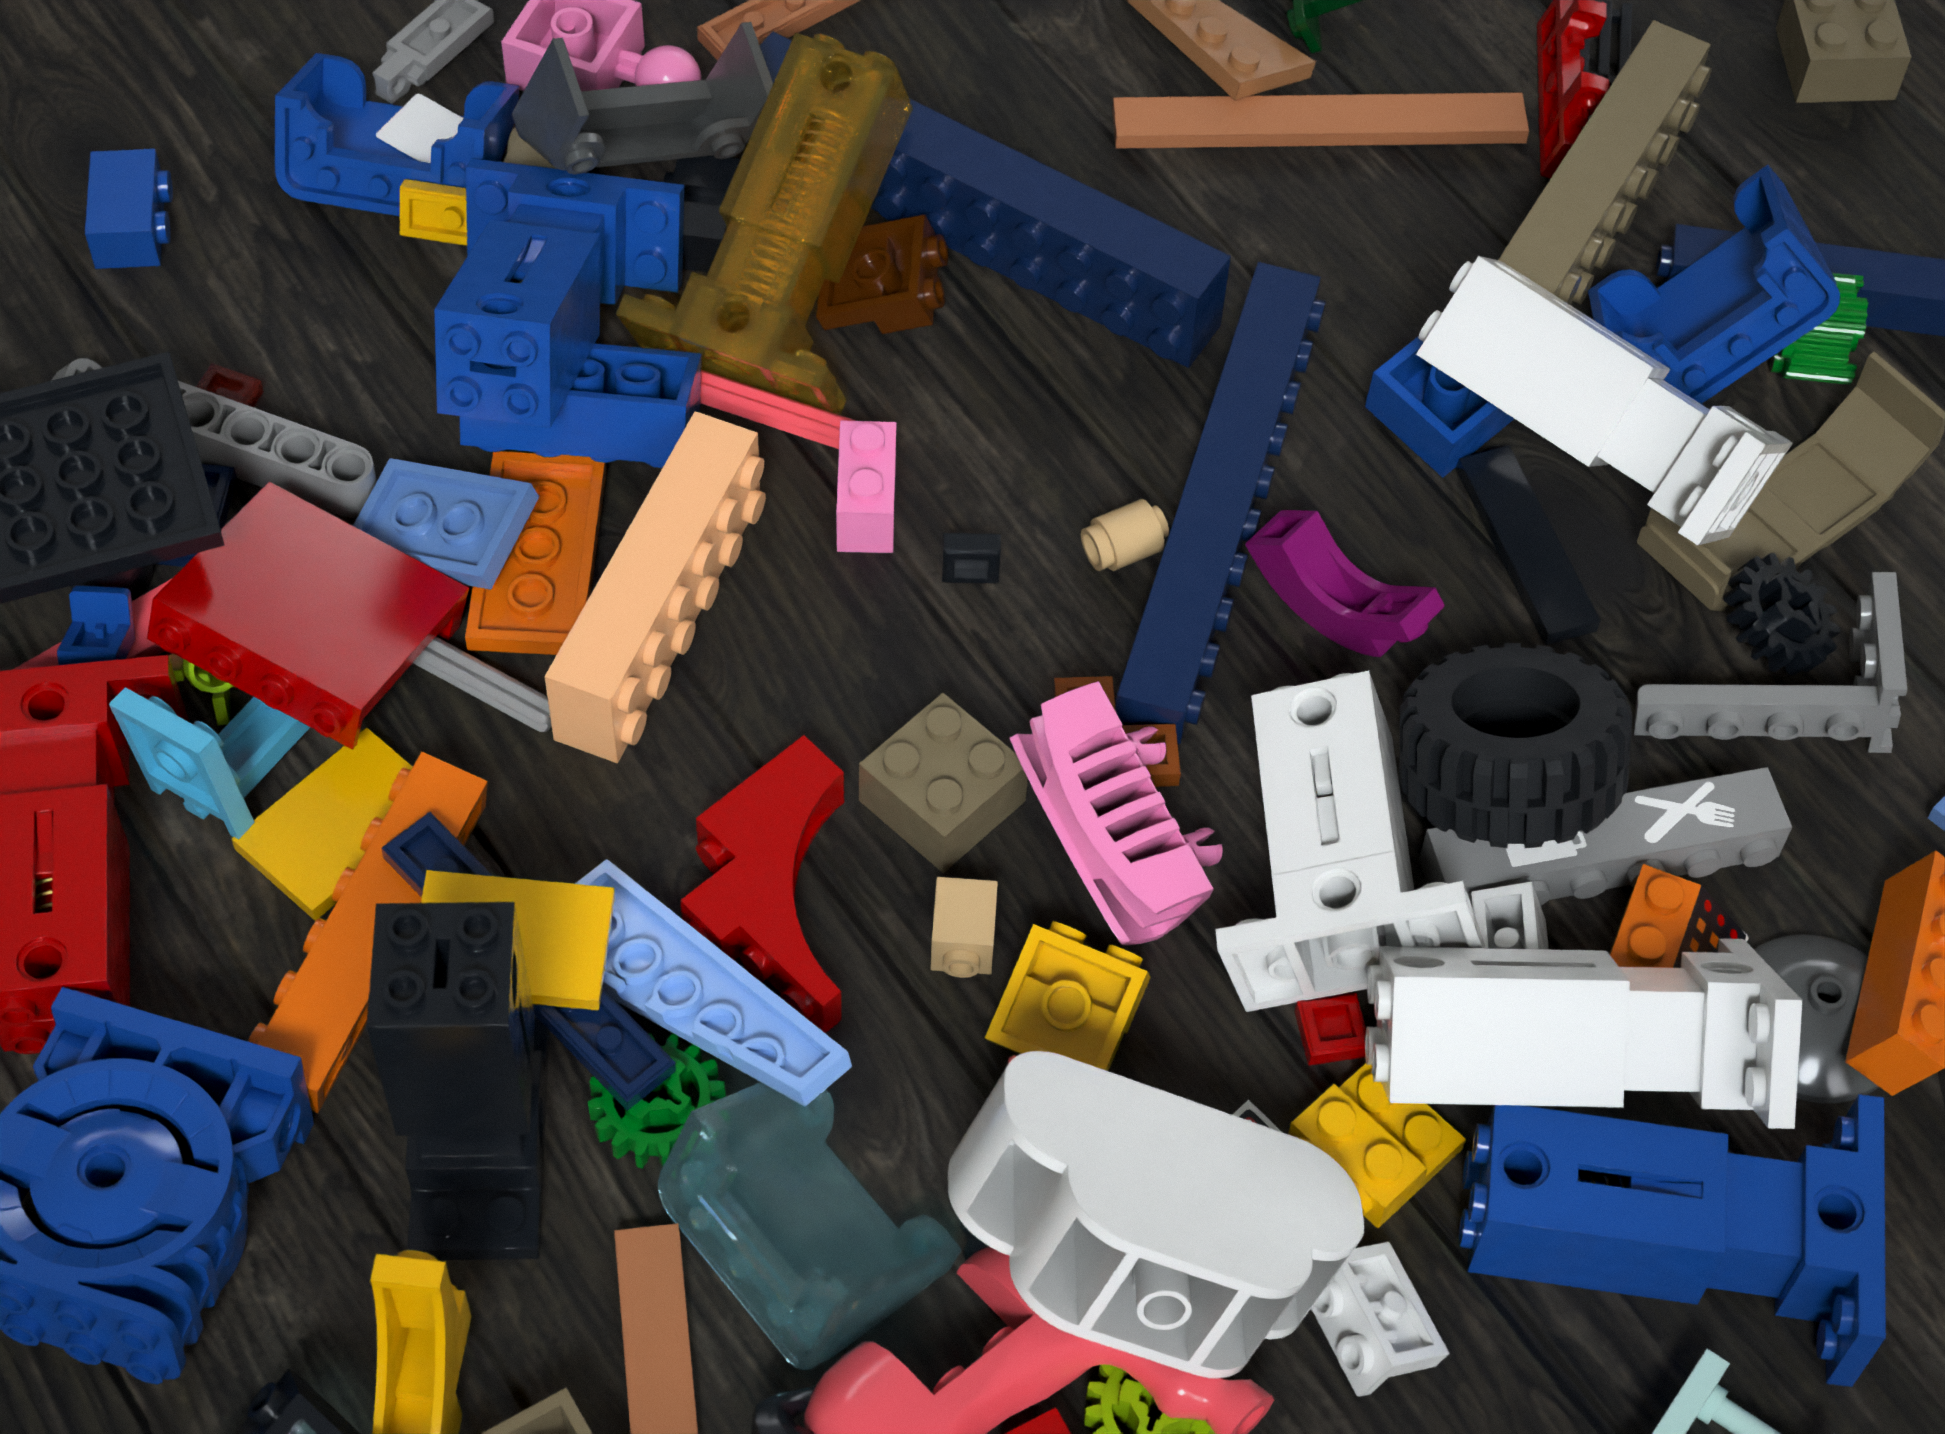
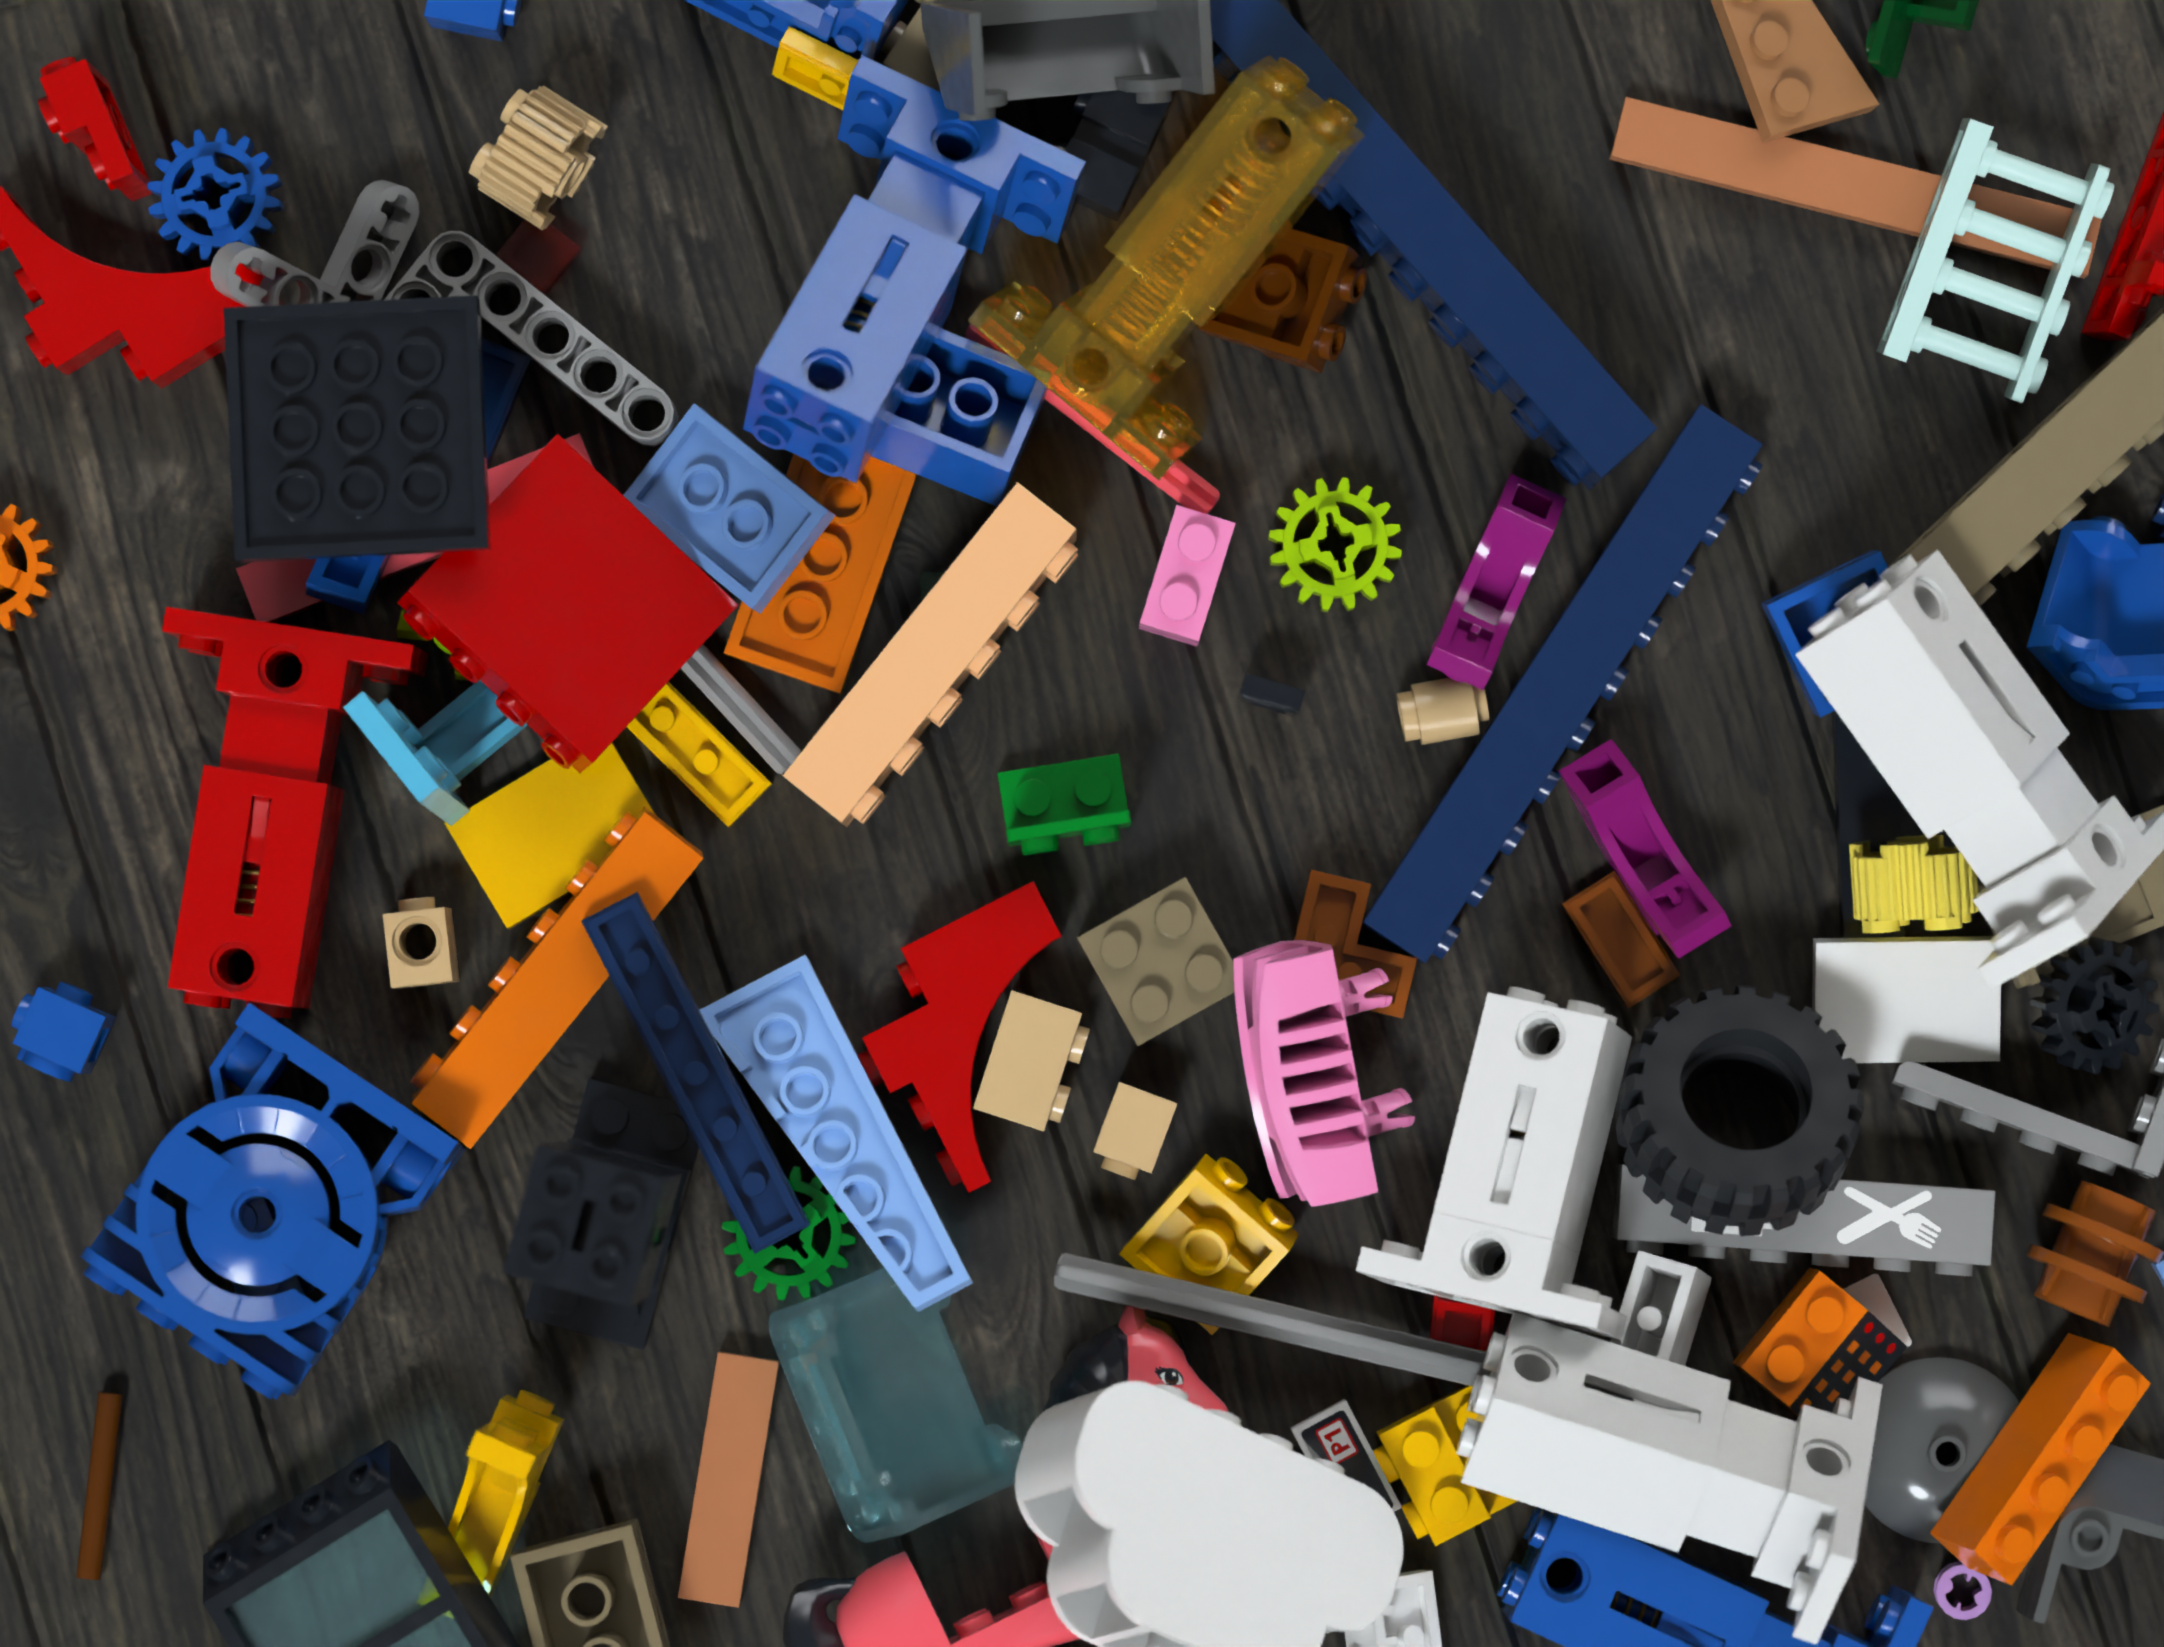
camera: 20 degrees right, 30 degrees up
yellow tile [421,870,615,1010] -> none
none -> tan brick [383,897,460,989]
none -> tan brick [469,85,608,230]
none -> yellow tile [627,681,772,828]
none -> tan brick [973,990,1090,1131]
none -> green bracket [997,753,1131,856]
none -> light grey axle [1053,1253,1491,1387]
none -> lime gear [1268,477,1402,612]
none -> magenta arch [1426,473,1567,690]
none -> dark orange tile [1560,871,1680,1008]
none -> white tile [1812,936,2001,1063]
none -> light yellow brick [1849,834,1979,933]
none -> light aqua fence [1877,118,2114,403]
none -> lavender bush [1934,1561,1992,1620]
none -> dark orange piece [2026,1180,2164,1327]

